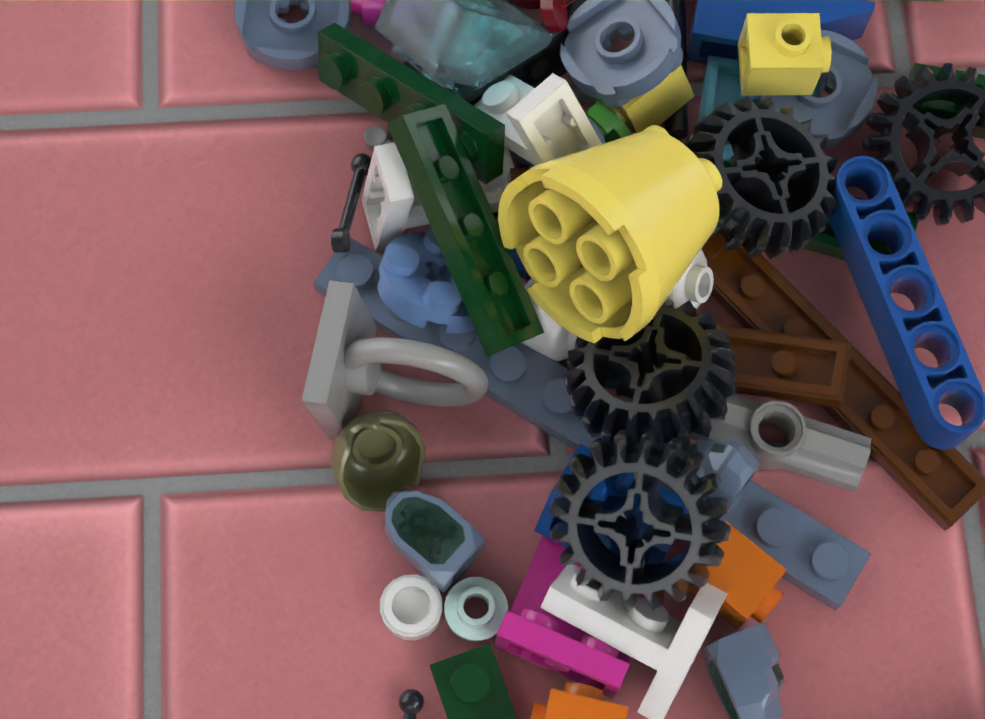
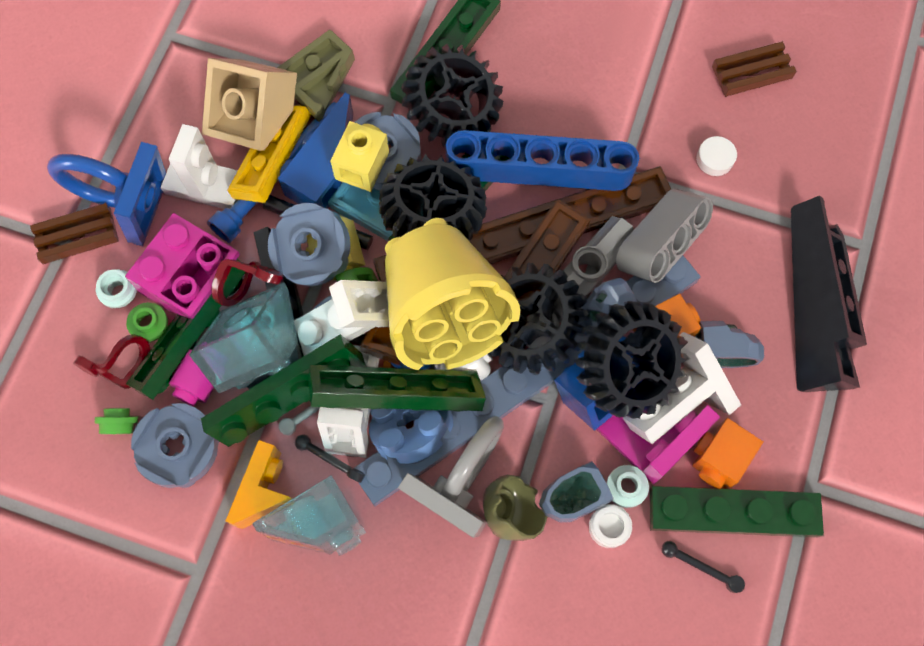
camera: 65 degrees left, 0 degrees up
none -> light orange slope [225,440,296,529]
none -> clear light blue slope [252,475,366,556]
none -> light grey beam [616,189,713,283]

